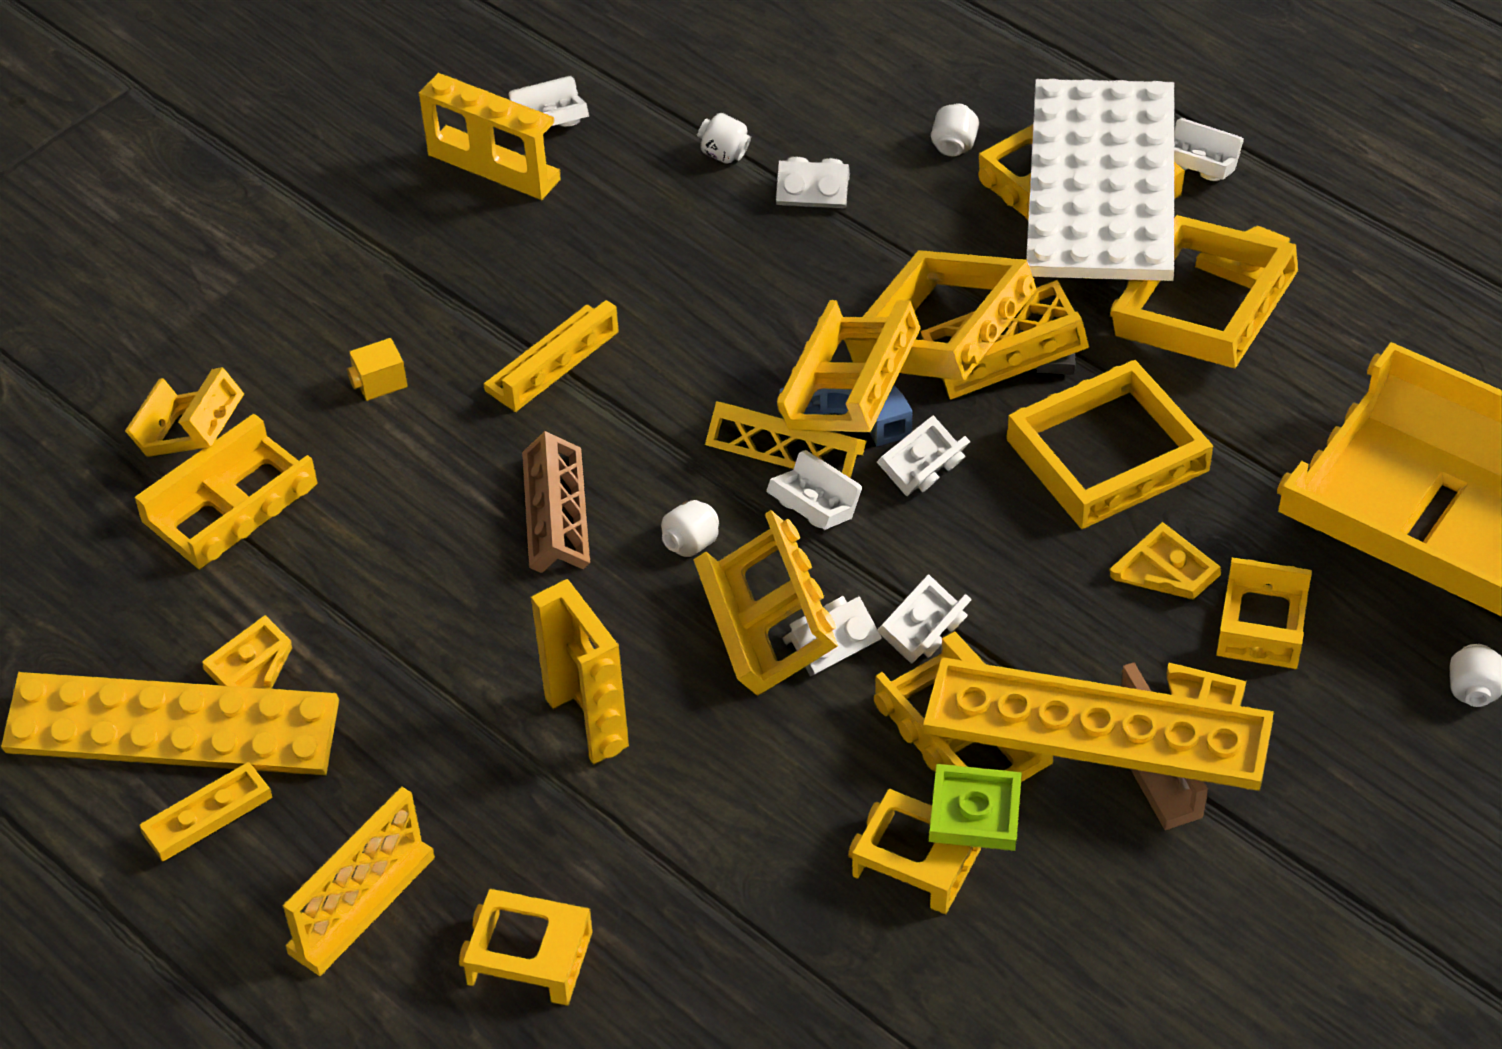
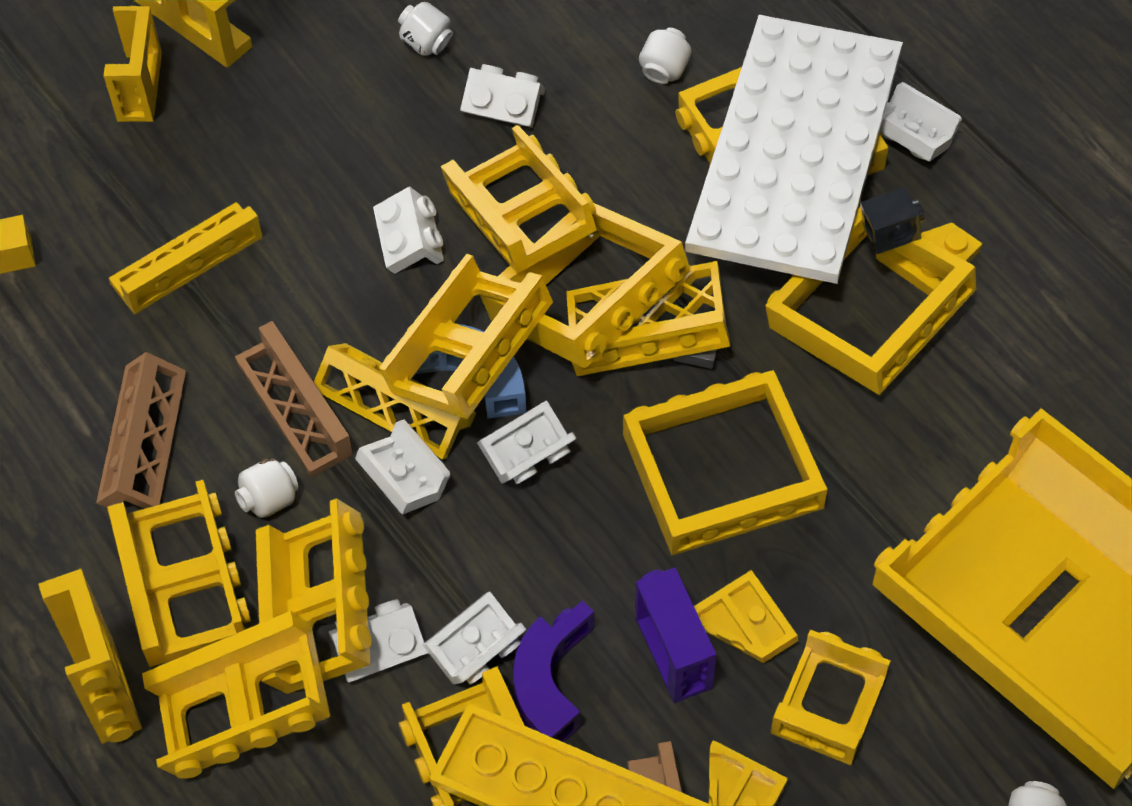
camera: 10 degrees right, 10 degrees up
none -> yellow window [104,6,162,122]
none -> yellow window [107,480,251,667]
none -> yellow window [142,611,330,779]
none -> medium nougat fence [235,321,353,478]
none -> white bracket [373,186,444,274]
none -> yellow window [440,125,597,274]
none -> dark purple arch [513,600,594,743]
none -> dark purple window [635,567,717,704]
none -> black brick [860,187,925,255]

